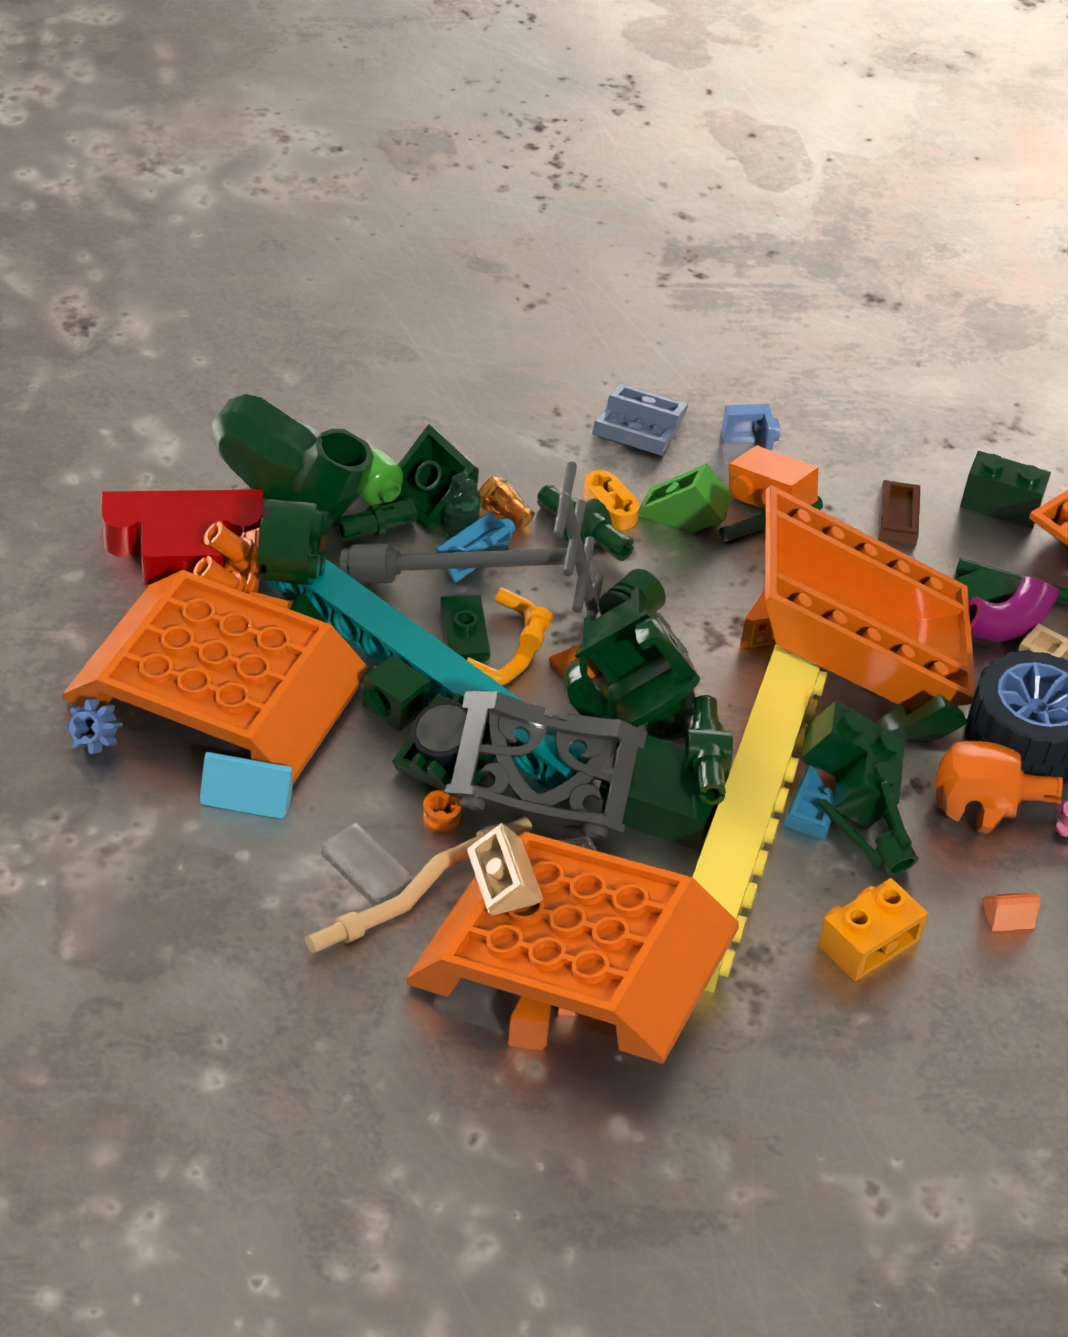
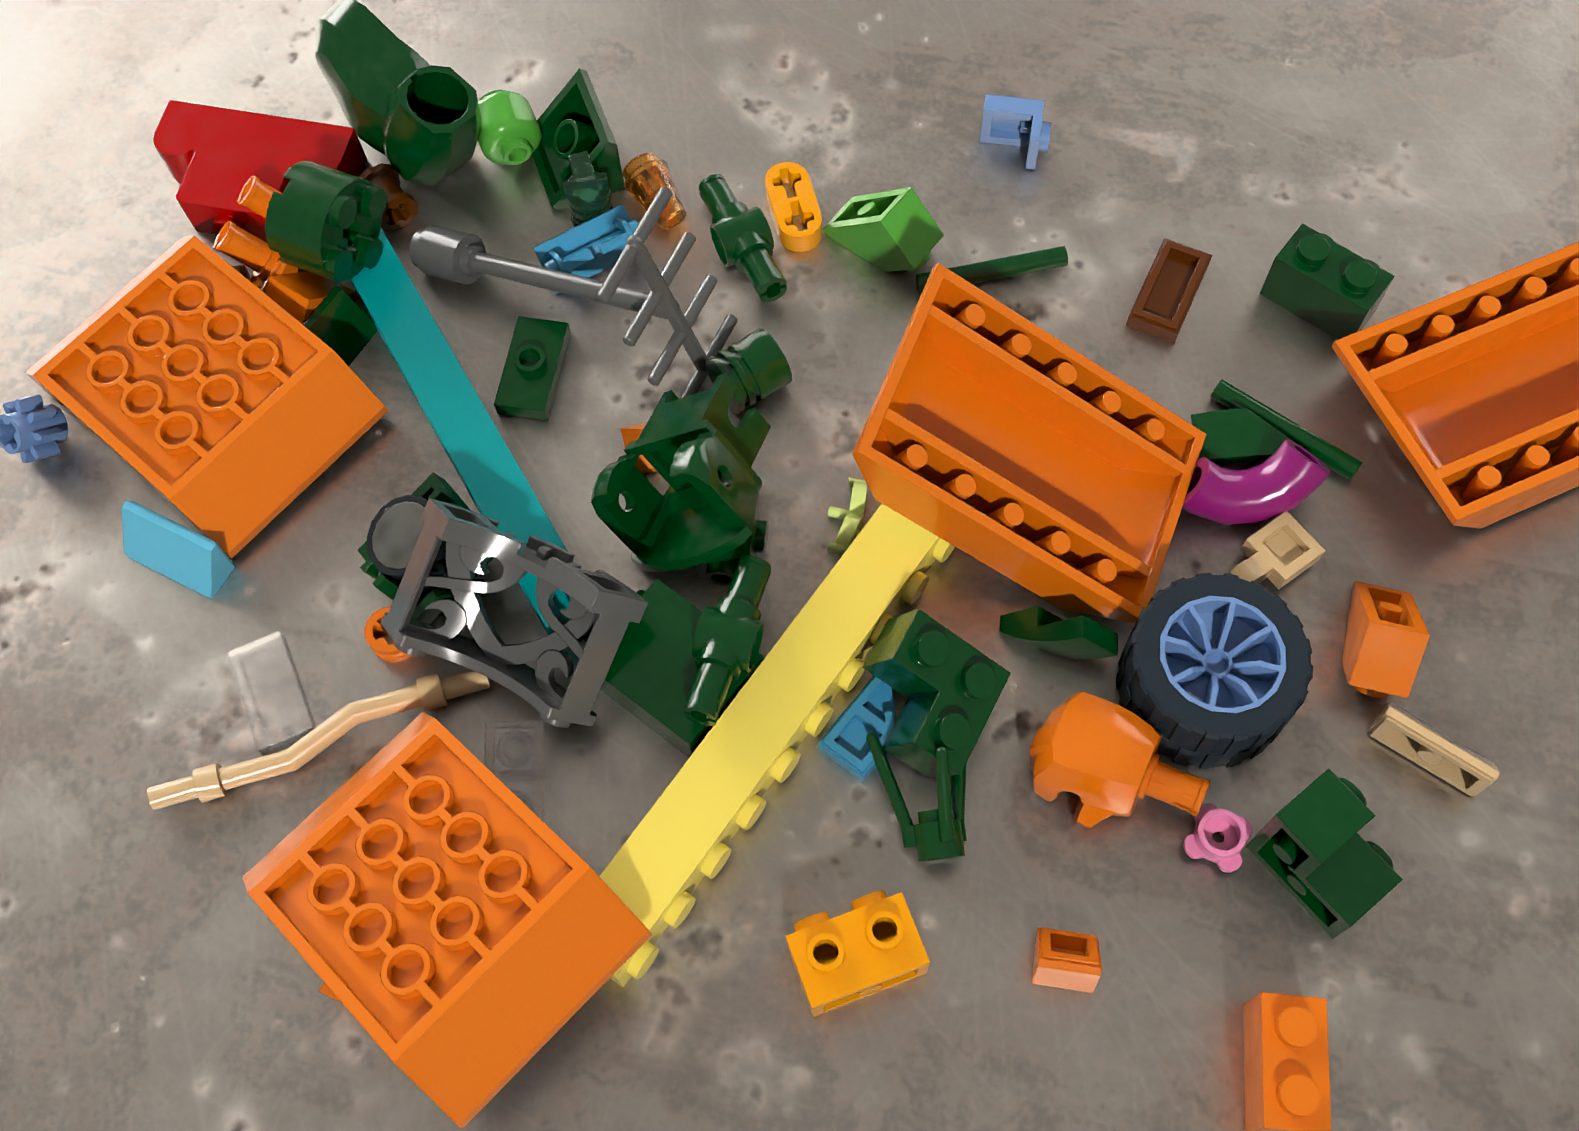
camera: 25 degrees right, 20 degrees up
dark green pin [336,498,418,542] -> none
dark green brick [363,655,430,731] -> none
light orange piece [467,587,553,686] -> none
tan slope [467,823,543,916] -> none
sand blue slope [592,383,688,456] -> none
orange brick [729,445,819,510] -> none
none -> yellowish green piece [827,477,867,555]

